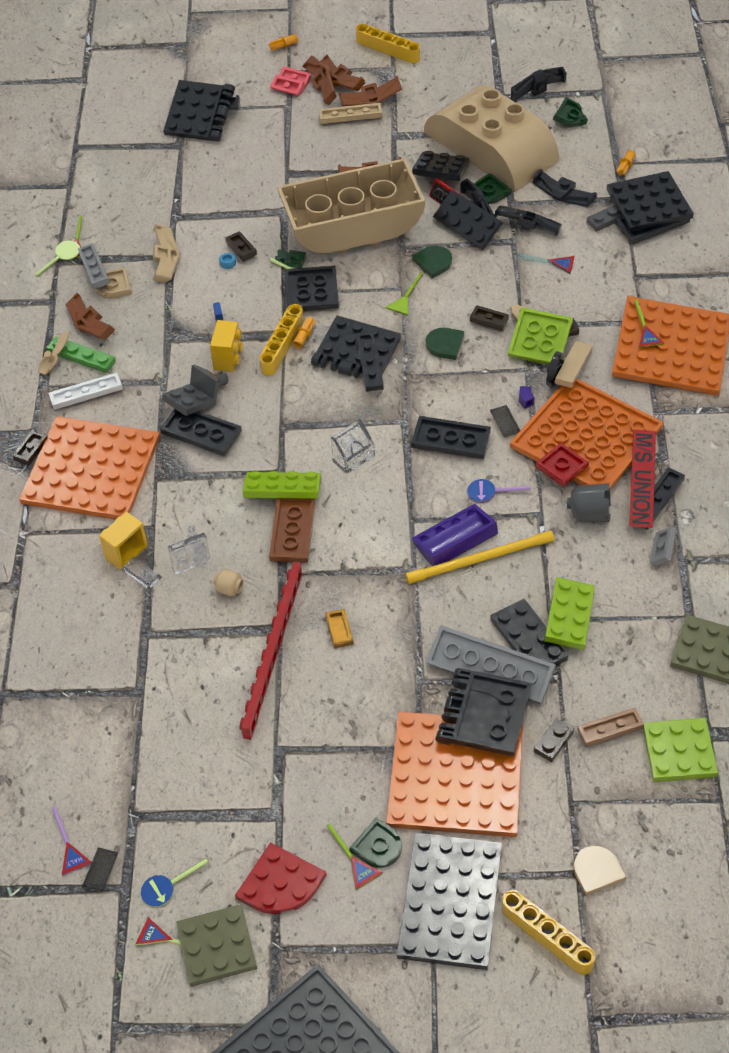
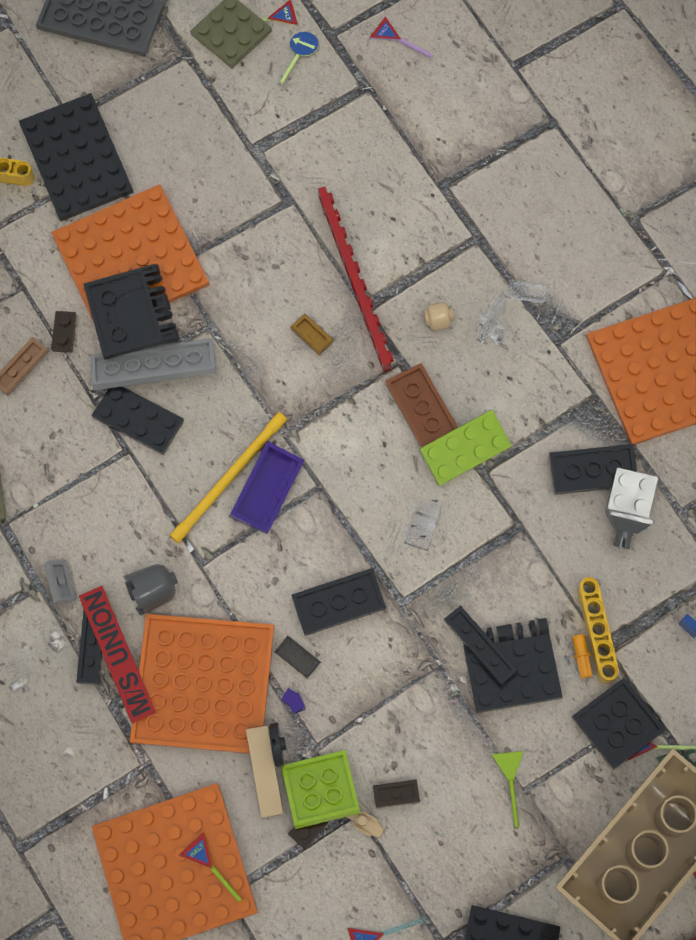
camera: 150 degrees right, 20 degrees up
clear smoke tile [82,847,119,892] -> none
yellow piece [99,512,148,570] -> none
yellow piece [210,320,243,372] -> none
red plate [235,842,327,914] -> none
piece [327,824,383,890] -> none
tile [349,817,402,868] -> none
dark green tile [412,246,452,278] -> none
dark green tile [426,328,465,360] -> none
blue piece [467,479,531,502] -> none
red tile [535,443,589,488] -> none
lime plate [544,577,595,650] -> none

